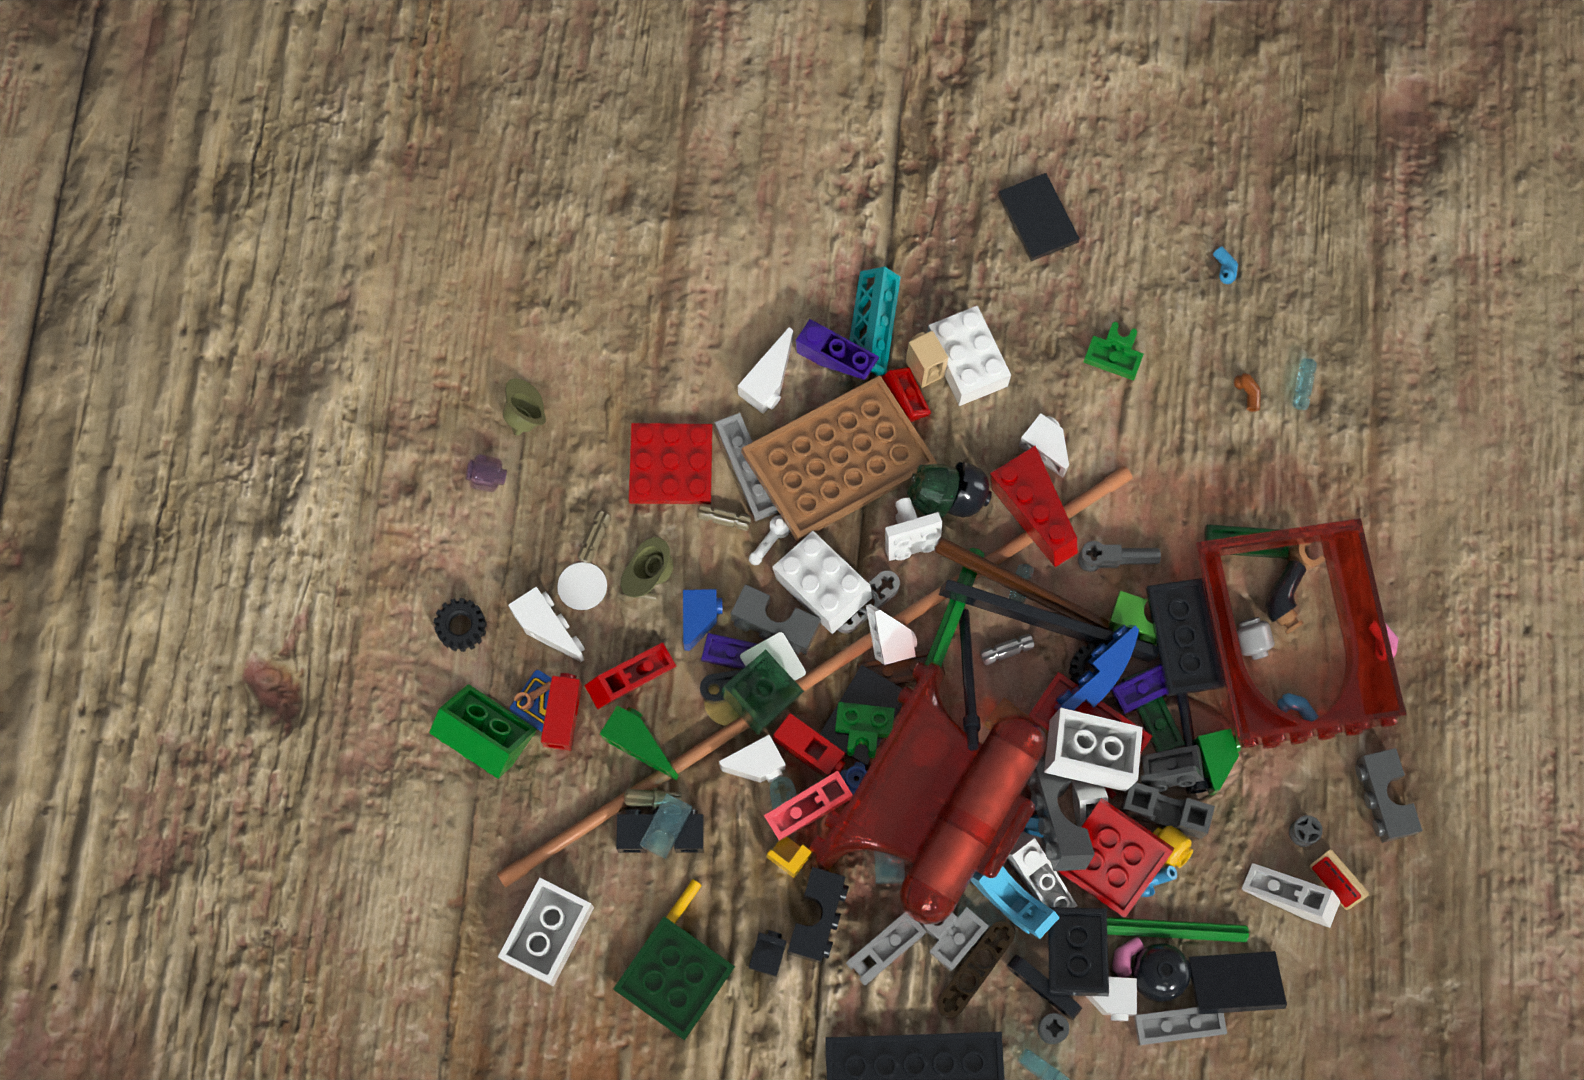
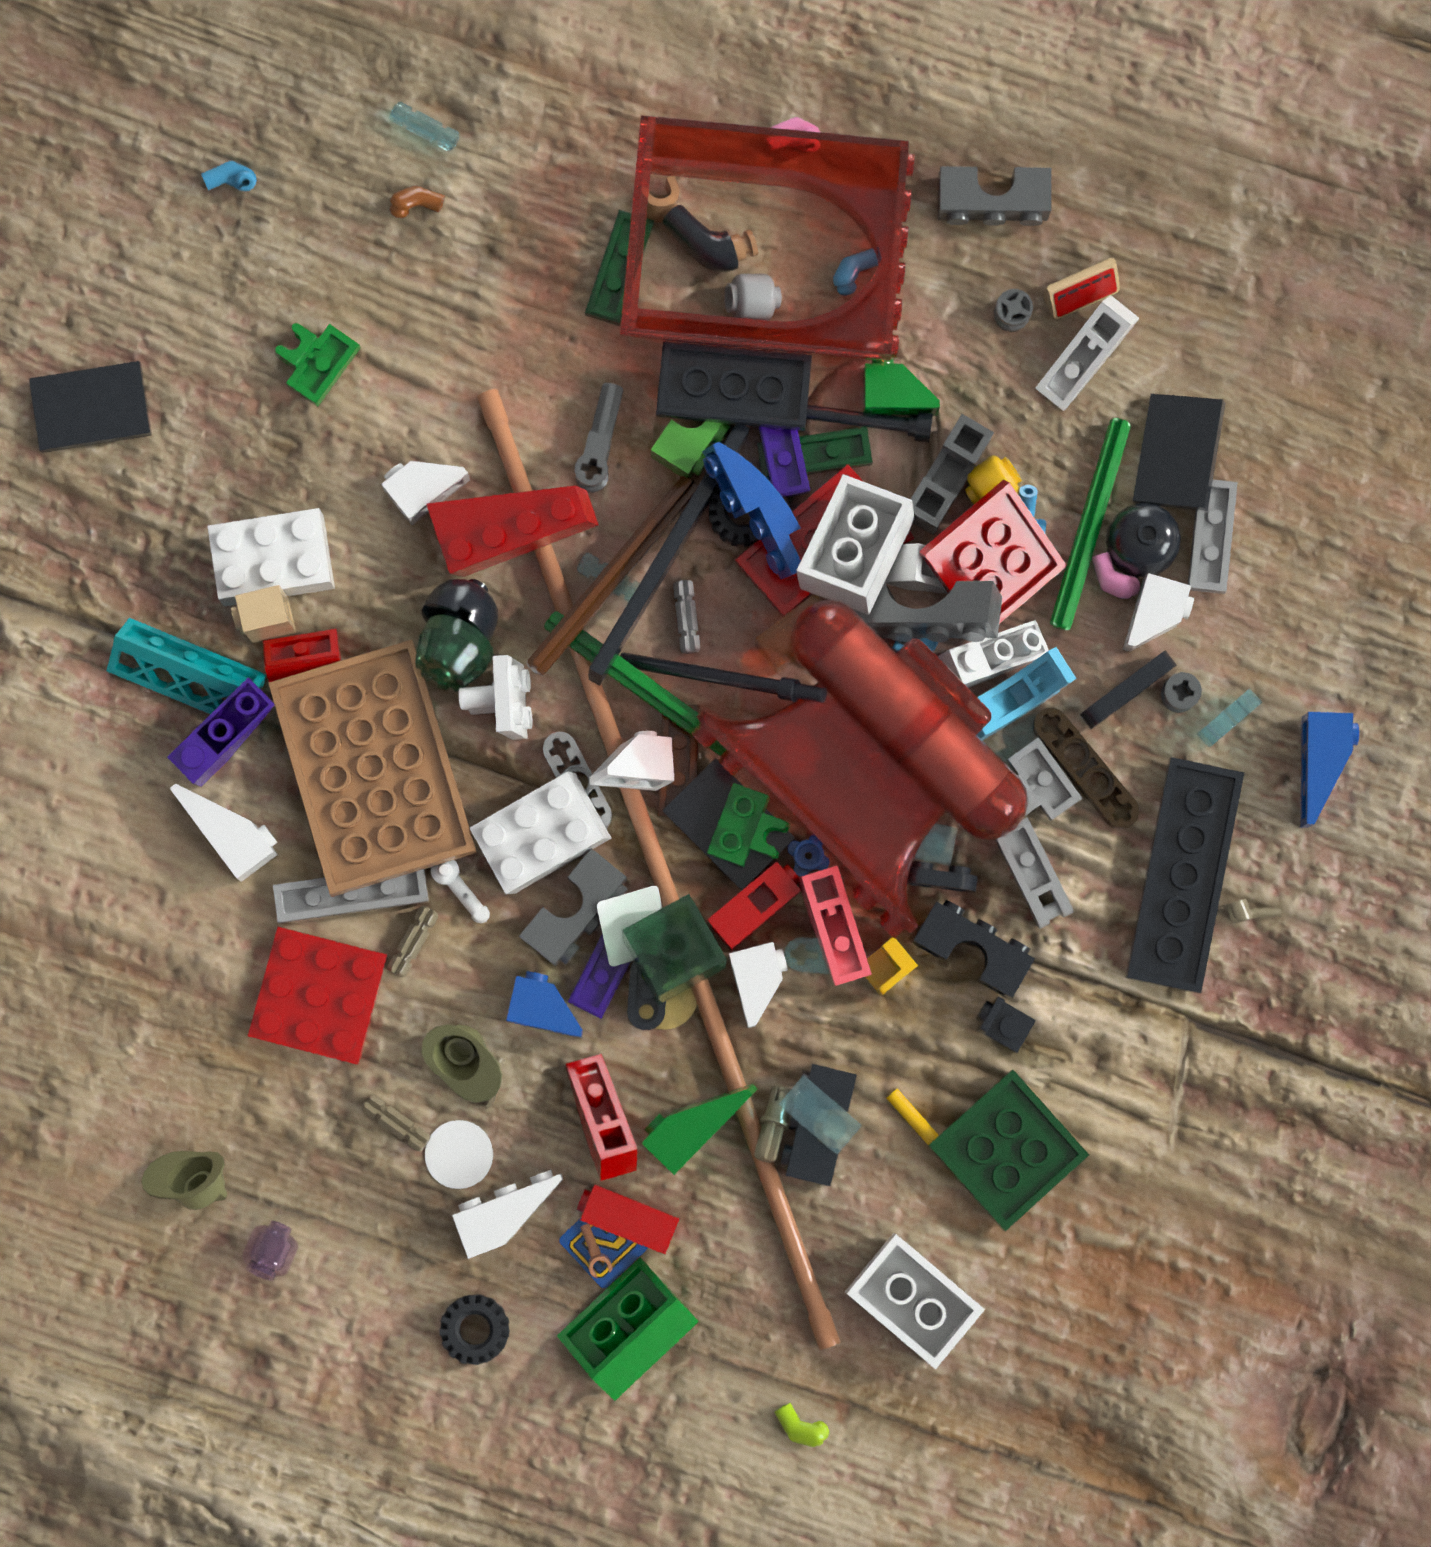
camera: 80 degrees left, 10 degrees up
black tile [1048,907,1109,997] -> none
dark grey bracket [1141,745,1204,792] -> none
none -> lime arm [774,1403,829,1447]
none -> black plate [901,861,978,892]

